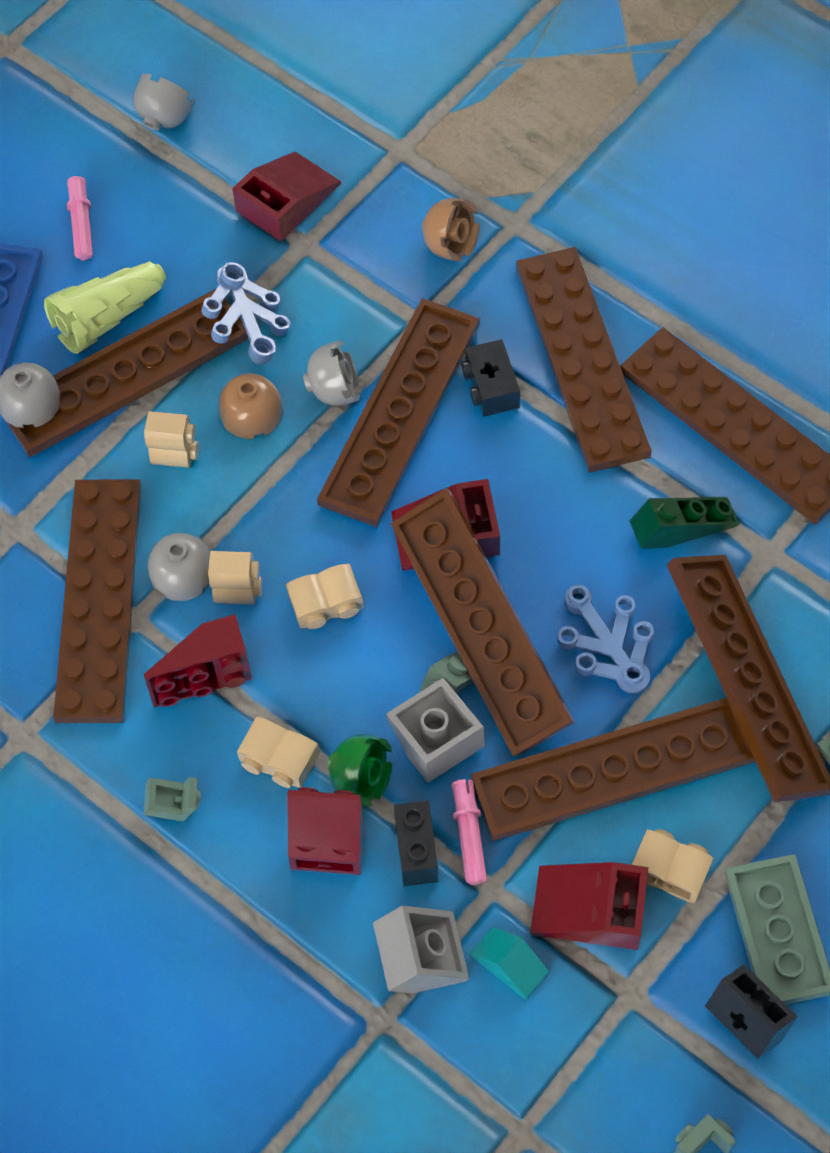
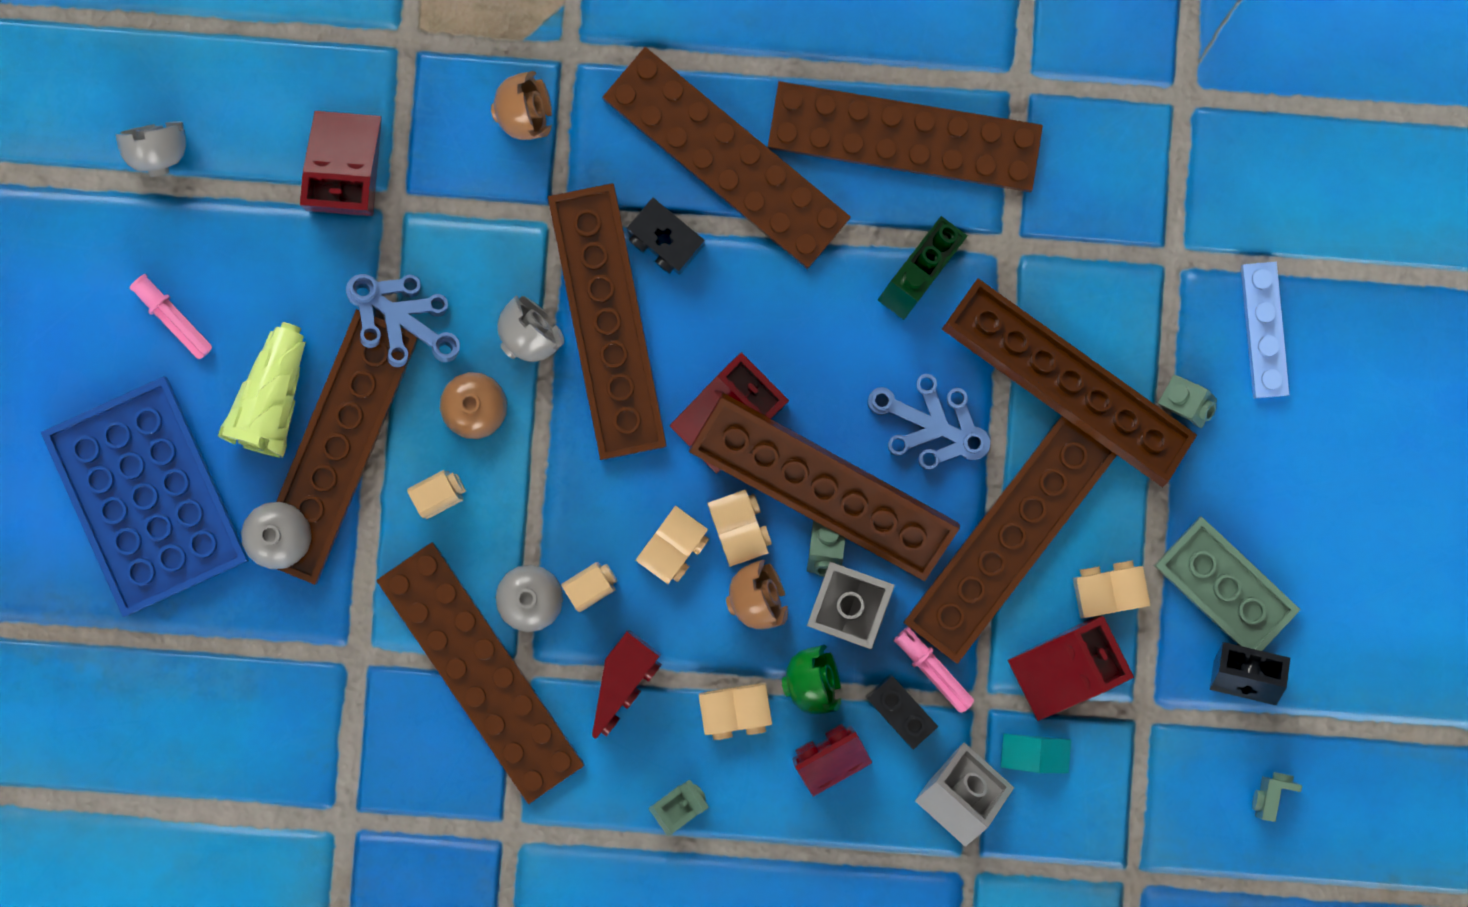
camera: 40 degrees left, 25 degrees up
none -> tan brick [707,489,772,567]
none -> medium nougat cylinder [726,560,788,630]

